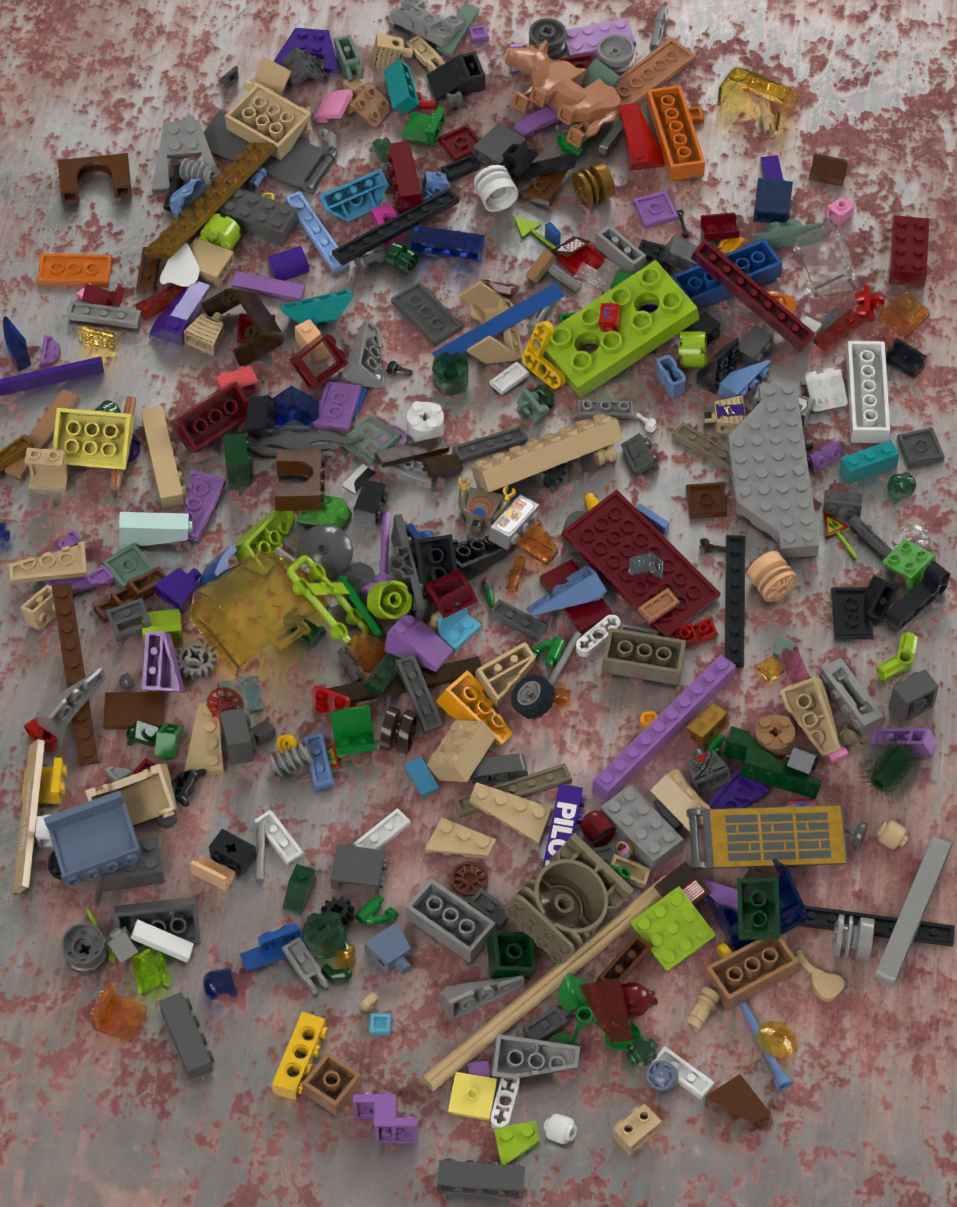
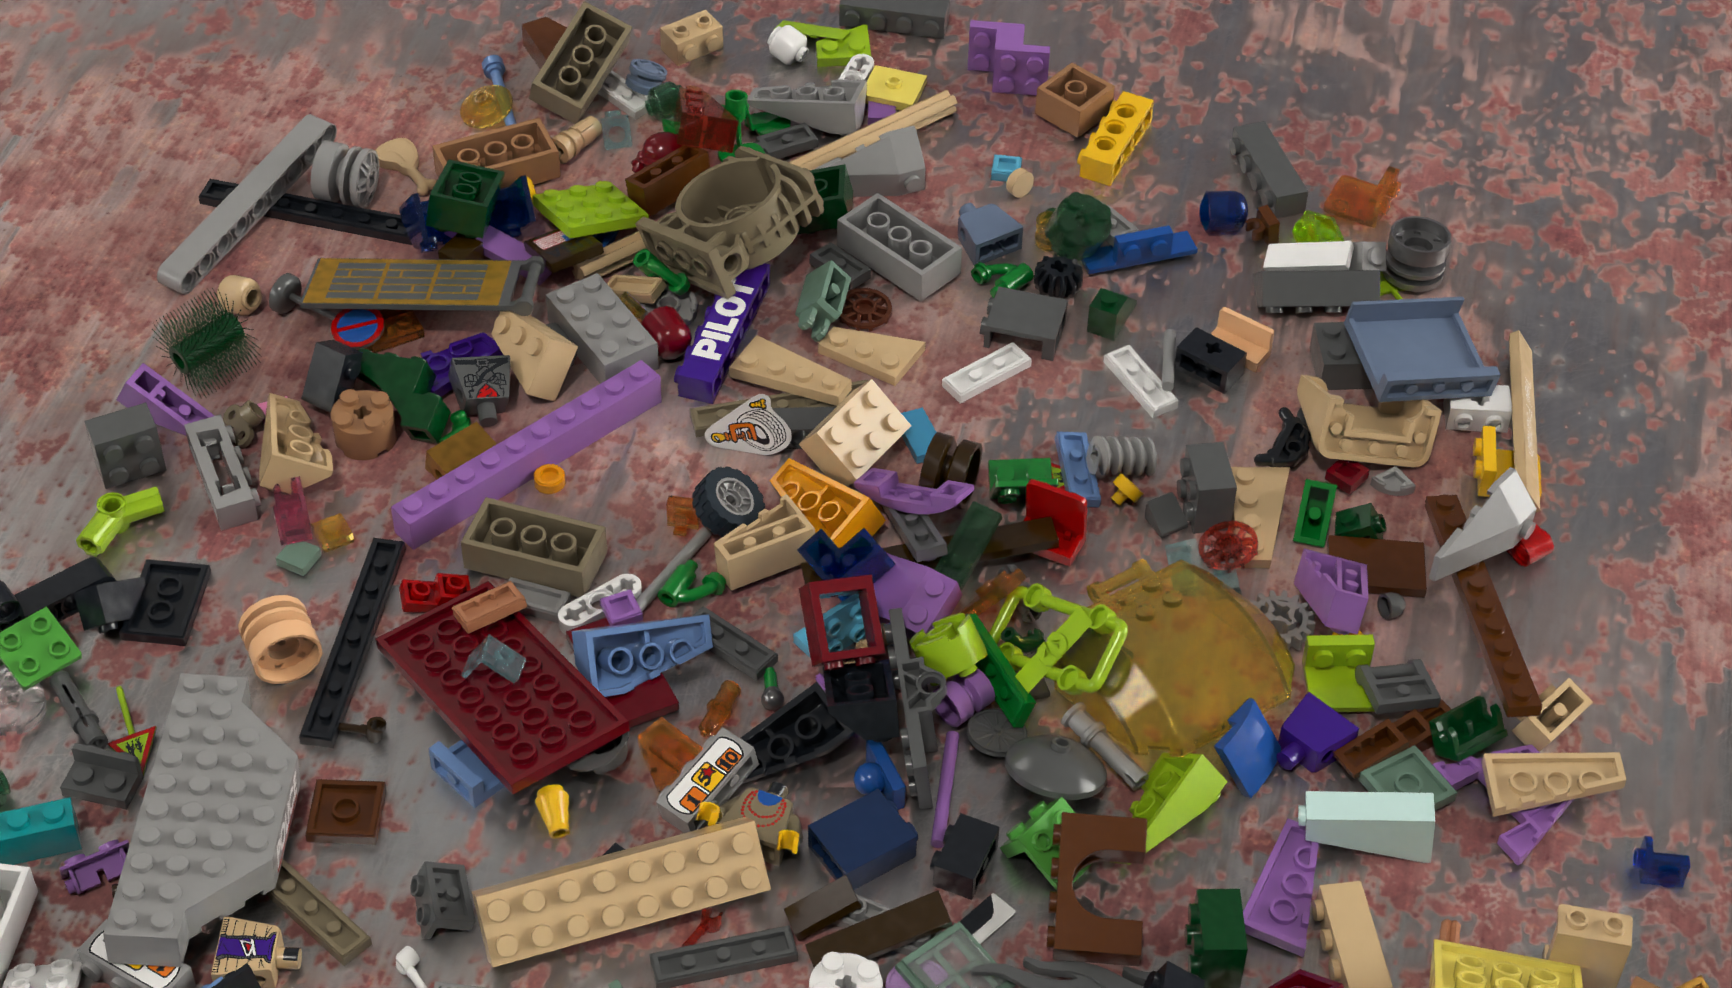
camera: 175 degrees left, 10 degrees down
none -> dark tan brick [529,1,633,124]
none -> clear light blue bracket [599,110,632,150]
none -> medium lavender tile [600,589,643,626]
none -> sticker [705,394,792,455]
none -> lime piece [773,20,851,40]
none -> sand green hinge [795,260,851,342]
none -> clear blue brick [797,528,895,601]
none -> dark blue brick [808,789,918,890]
none -> medium lavender slope [854,468,975,514]
none -> dark green arm [1001,627,1045,654]
none -> reddish brown tile [1245,205,1280,246]
none -> dark green hinge [1429,696,1508,762]

